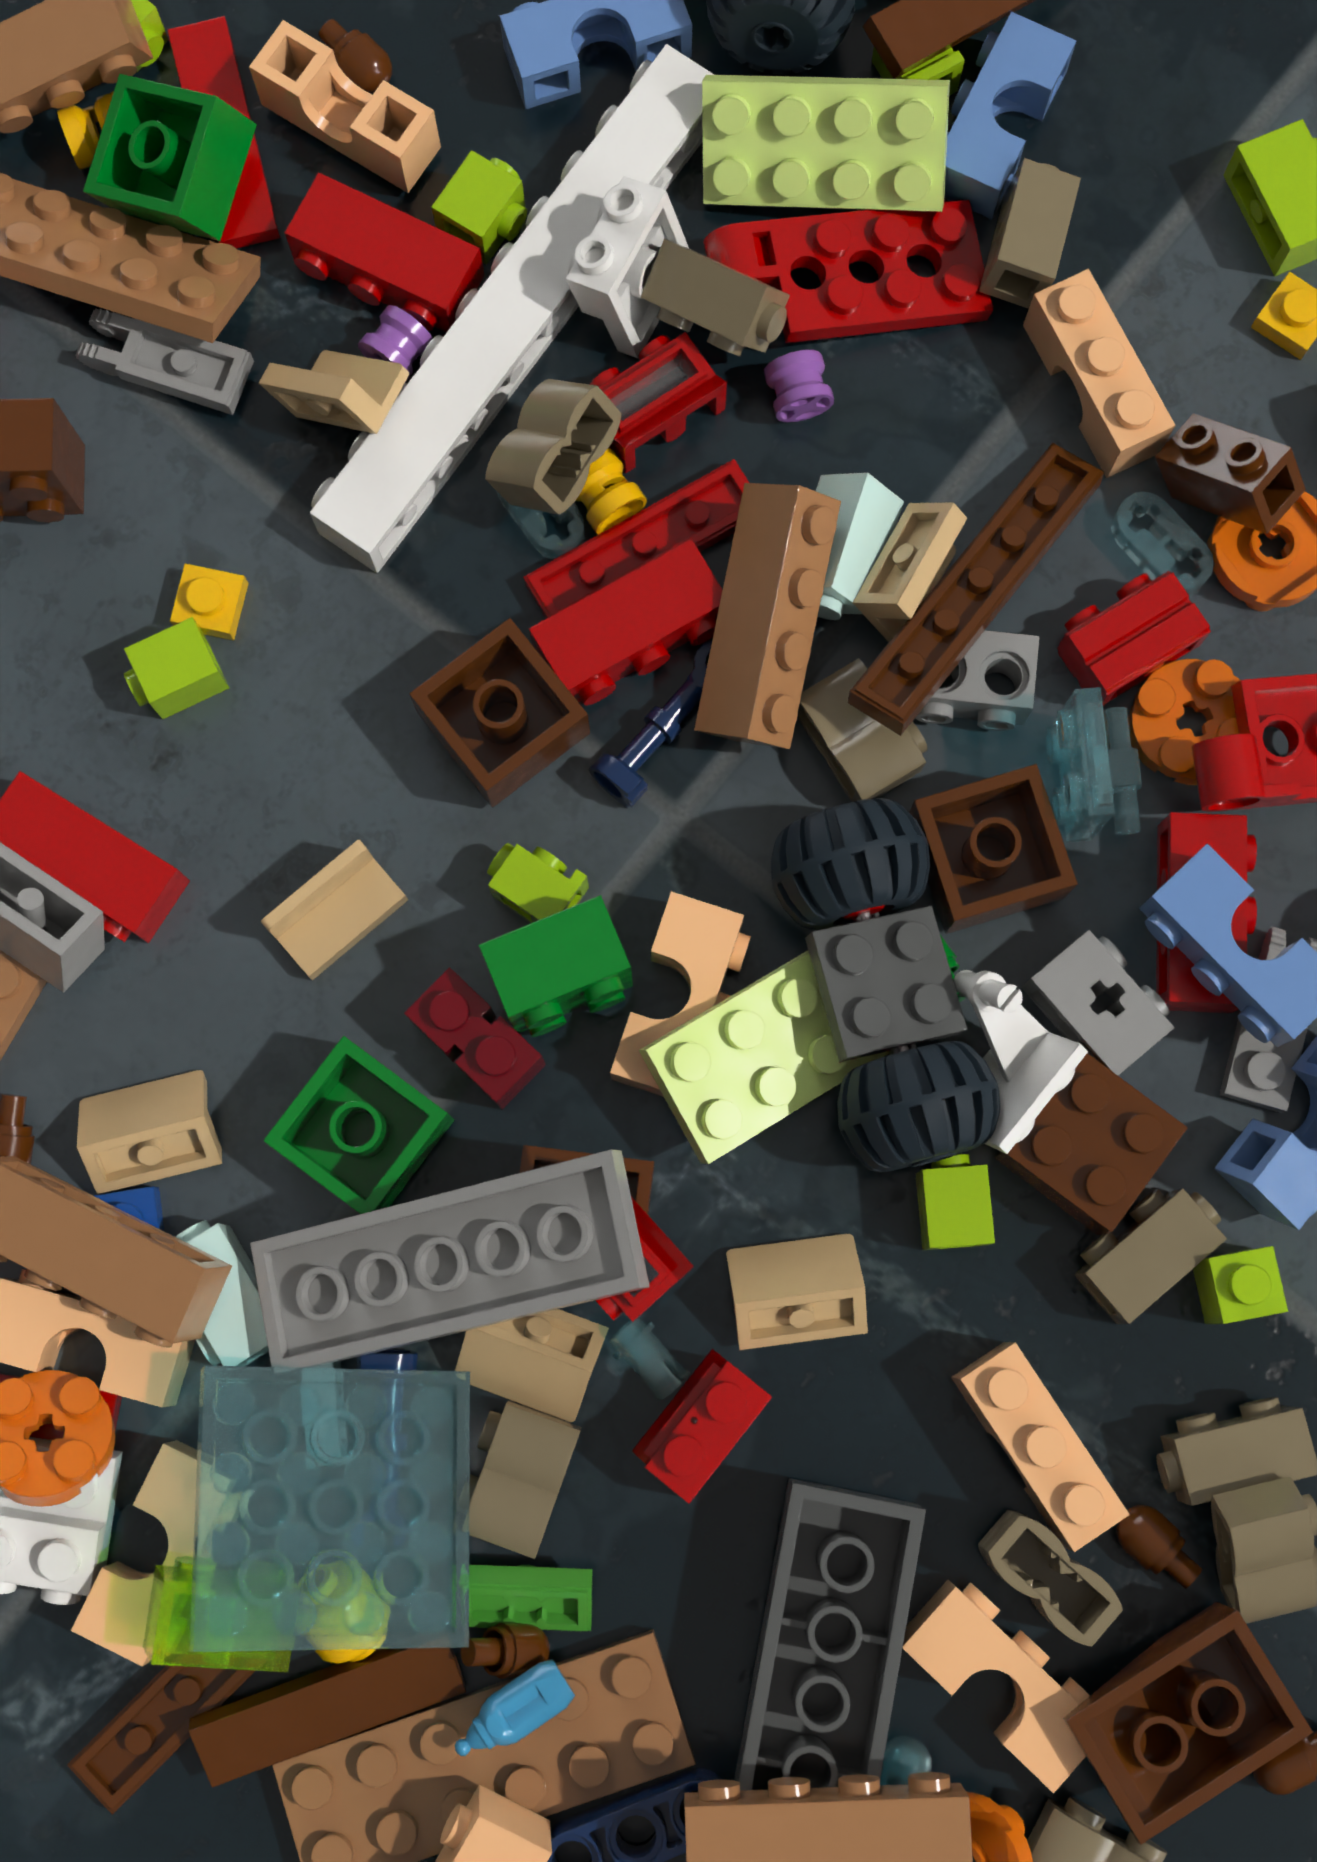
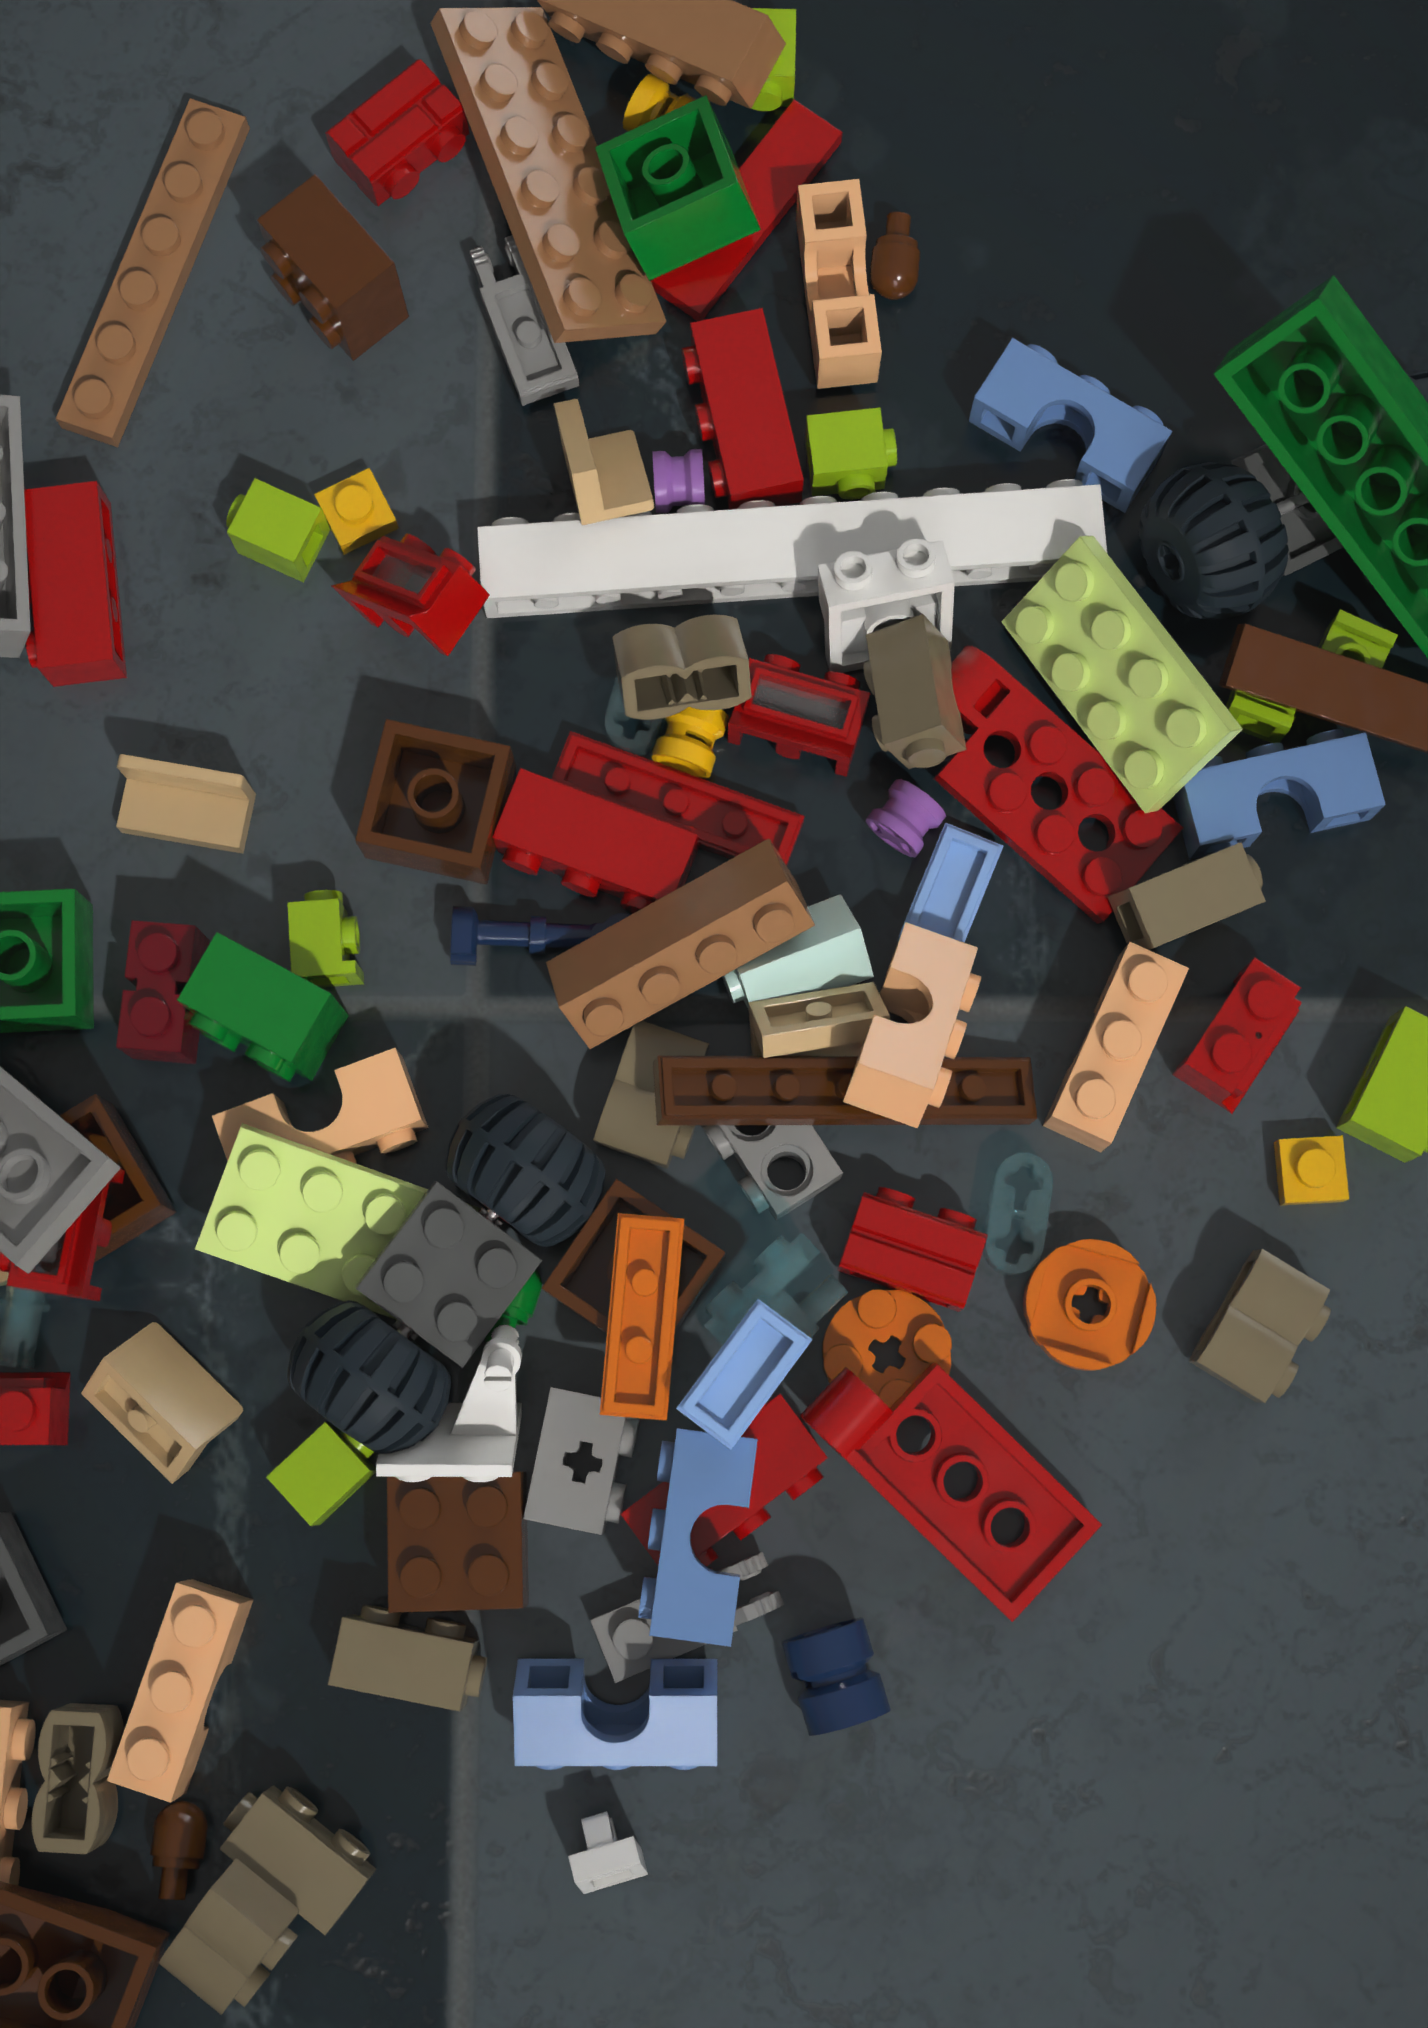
camera: 50 degrees right, 0 degrees up
reddish brown brick [1155,413,1306,534] -> none
lime brick [1193,1246,1288,1324] -> none
none -> red window [331,533,490,656]
none -> orange tile [600,1213,684,1421]
none -> light blue tile [676,1299,813,1450]
none -> light nougat arch [843,922,981,1128]
none -> light blue tile [897,822,1003,942]
none -> red window [1172,957,1302,1114]

